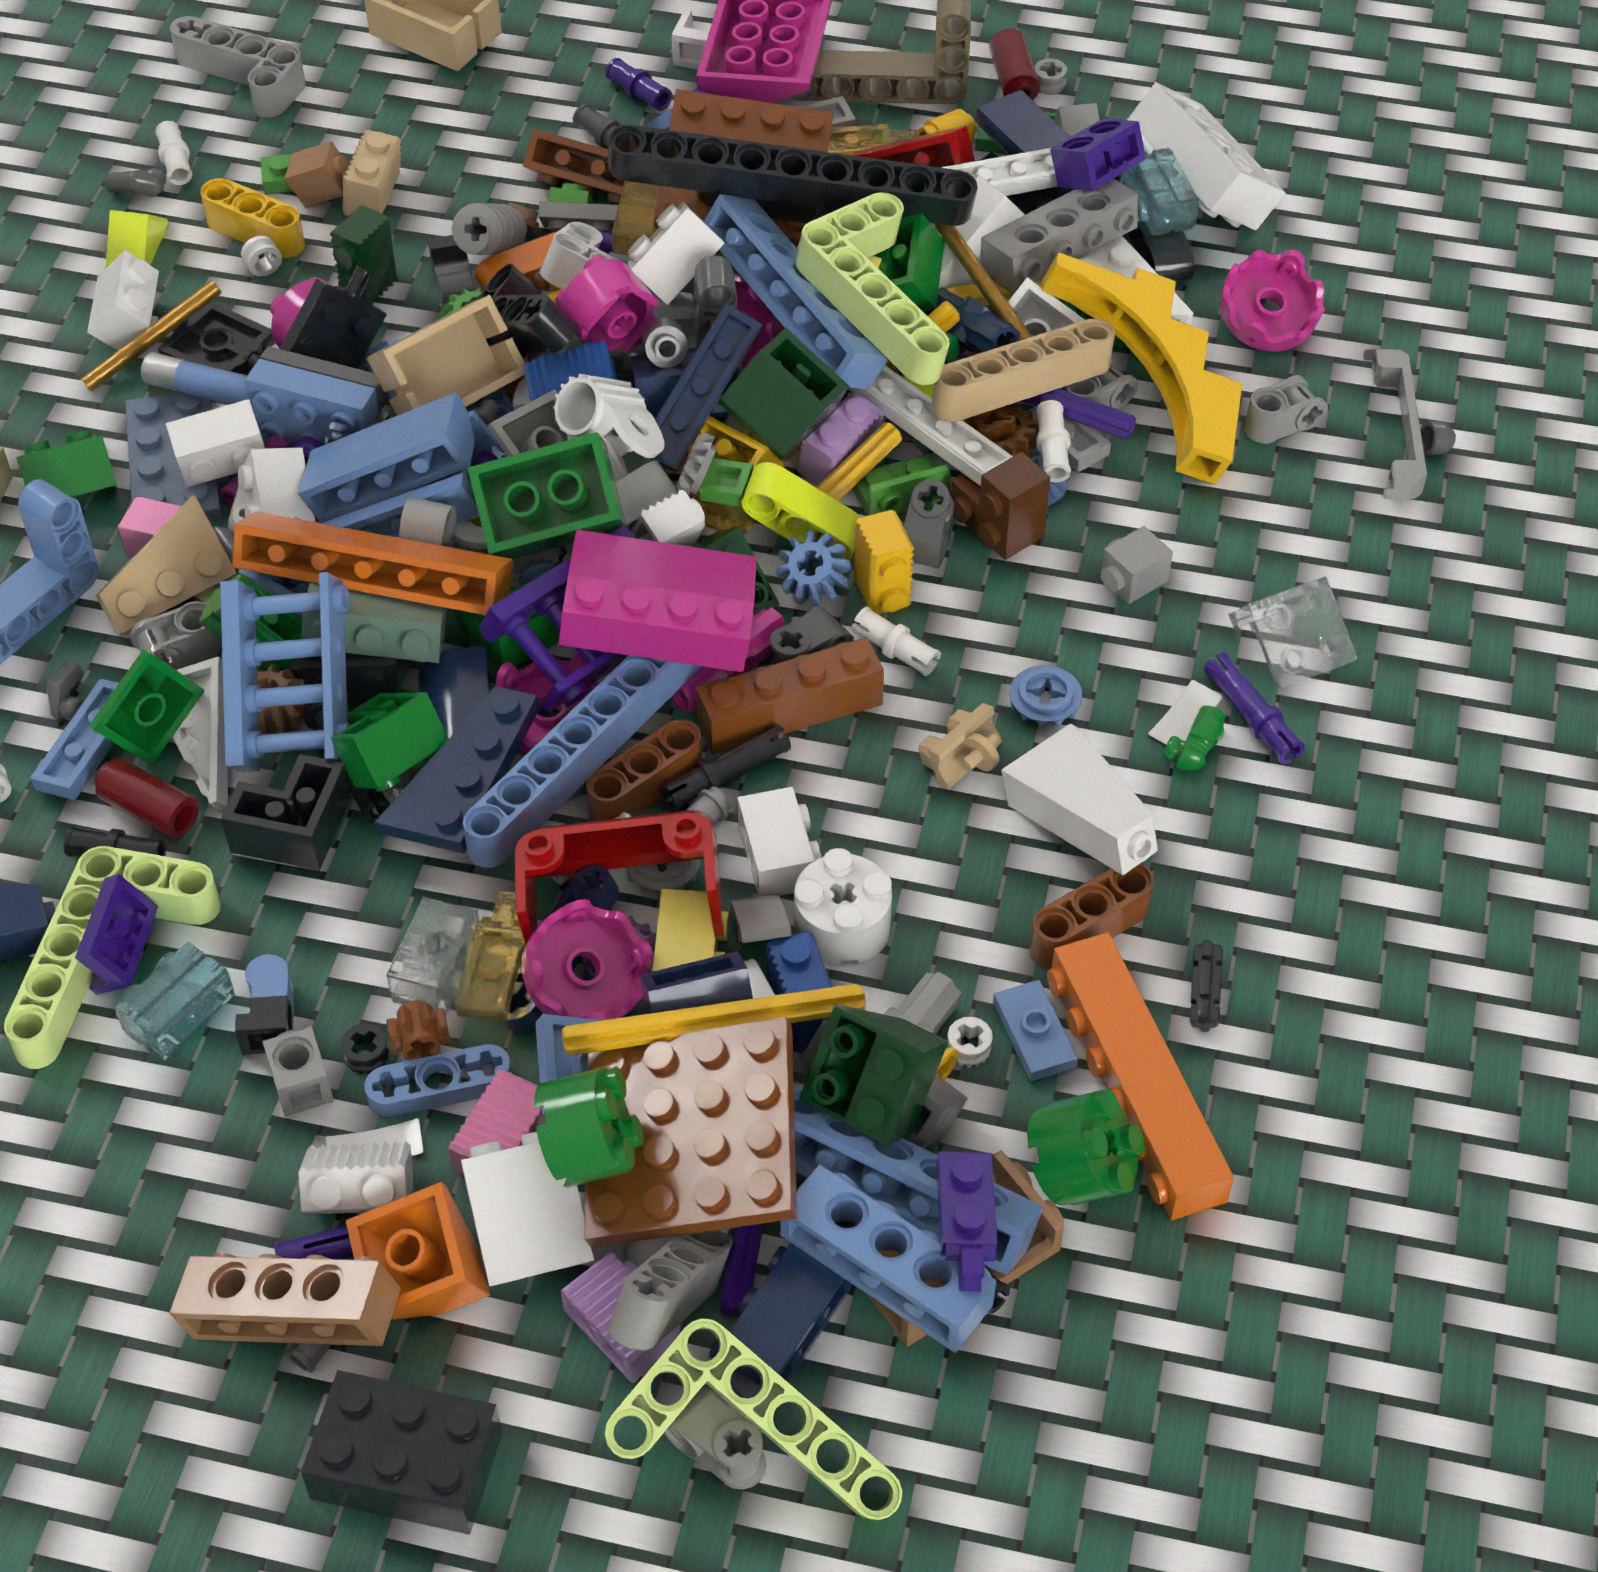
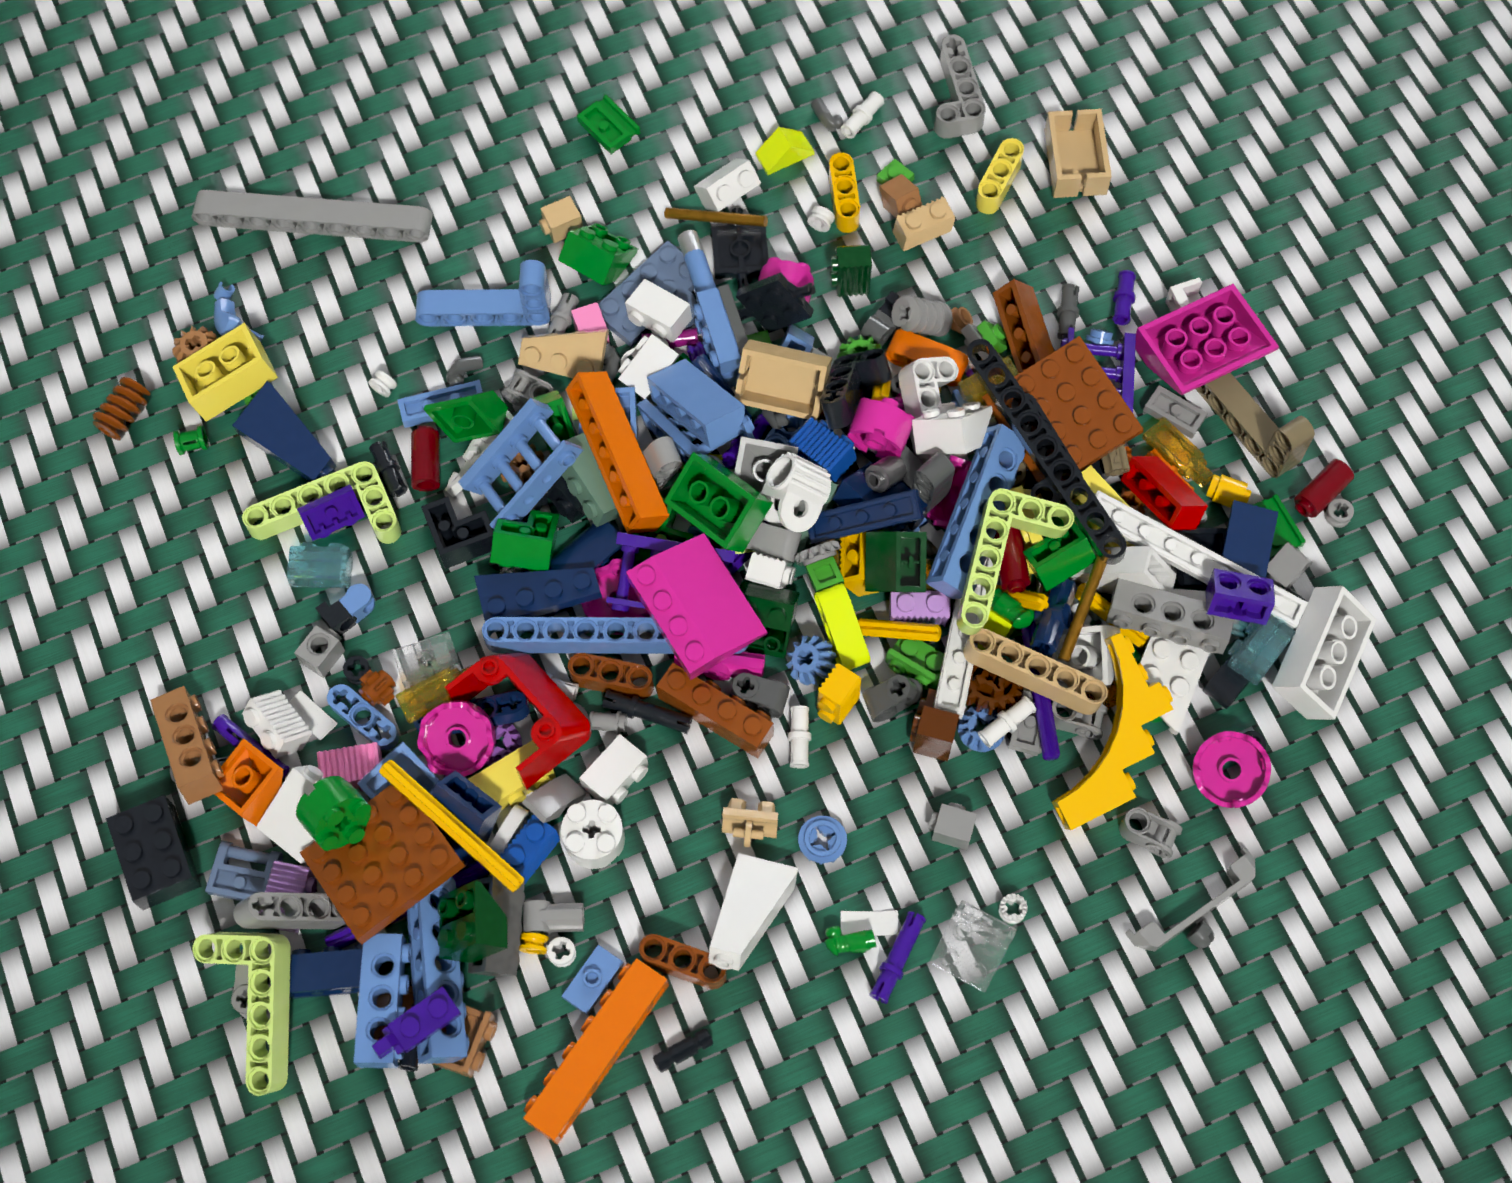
camera: 55 degrees right, 15 degrees up
green brick [1027,1089,1145,1205] -> none
none -> sand blue plate [205,841,283,901]
none -> light grey pin [546,293,579,334]
none -> light yellow beam [976,138,1024,214]
none -> white bush [998,893,1028,924]

